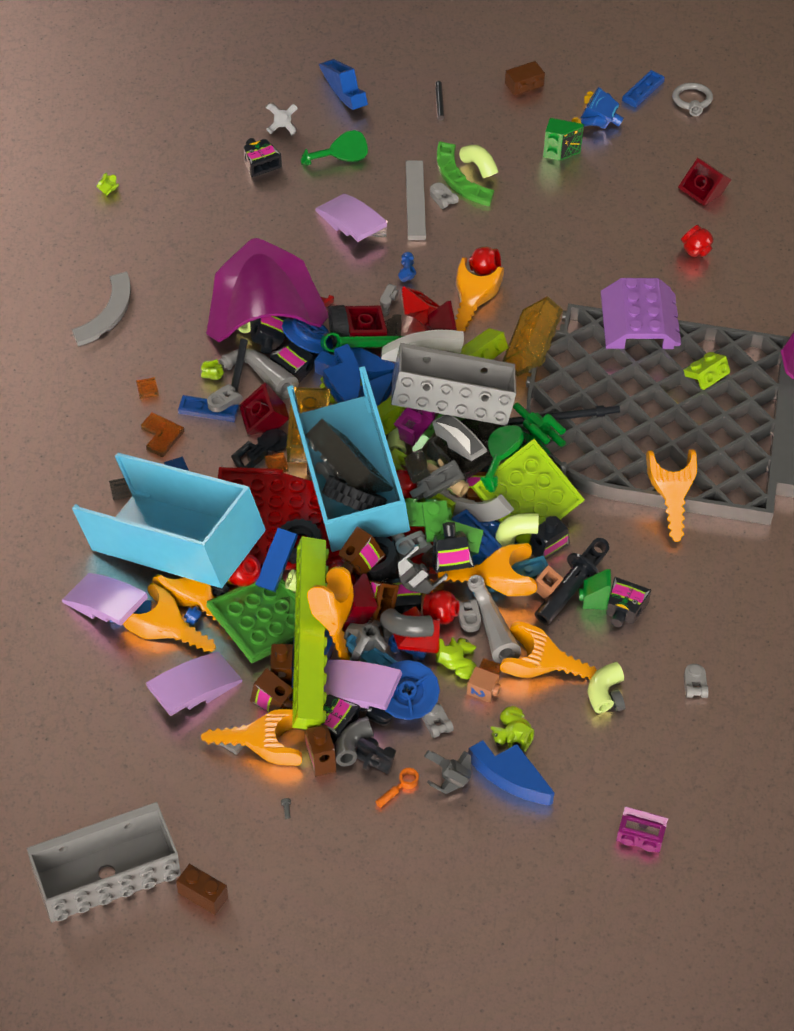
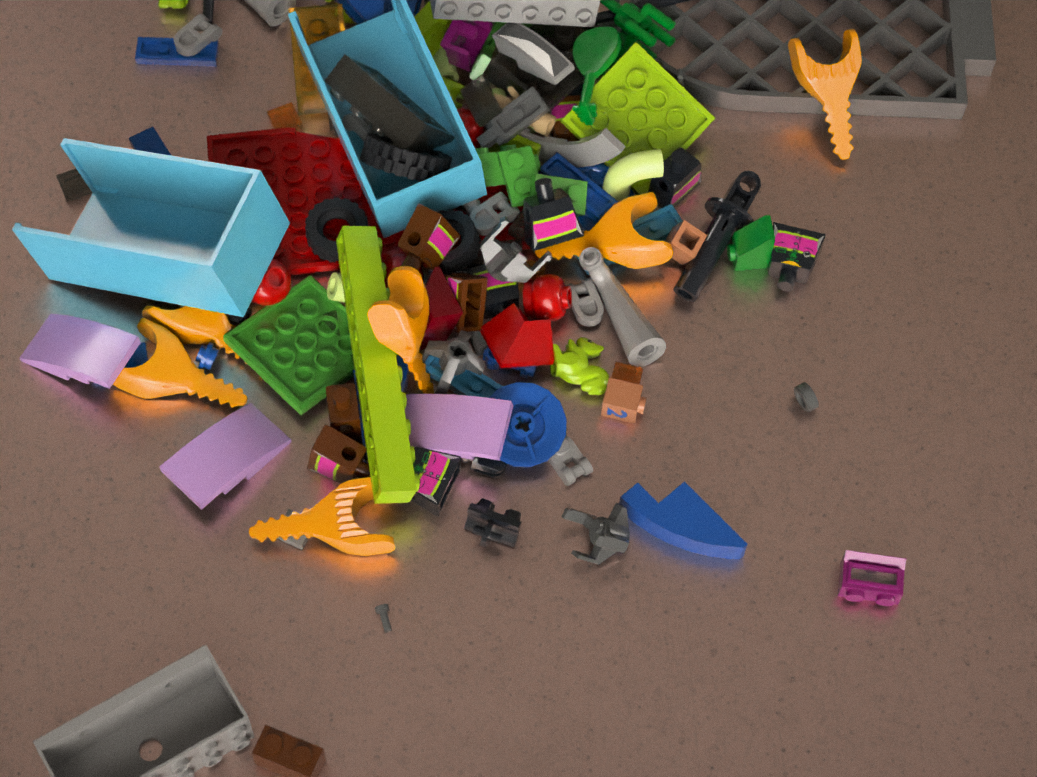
camera: 10 degrees left, 10 degrees up
clear orange tile [136,377,159,399] -> none
clear orange tile [141,412,184,458] -> none
black piece [231,428,289,468] -> none
dark red slope [239,382,290,435] -> none
blue tile [255,528,298,592] -> none
reddish brown torso [305,725,336,777] -> none
dark grey cylinder [335,716,374,766] -> none
orange piece [375,768,419,808] -> none
dark grey cylinder [380,609,434,638] -> none
lime animal [491,706,534,752] -> none
light orange animal [500,621,597,680] -> none
yellowish green cylinder [587,662,624,713] -> none
light grey plate [684,664,709,698] -> none

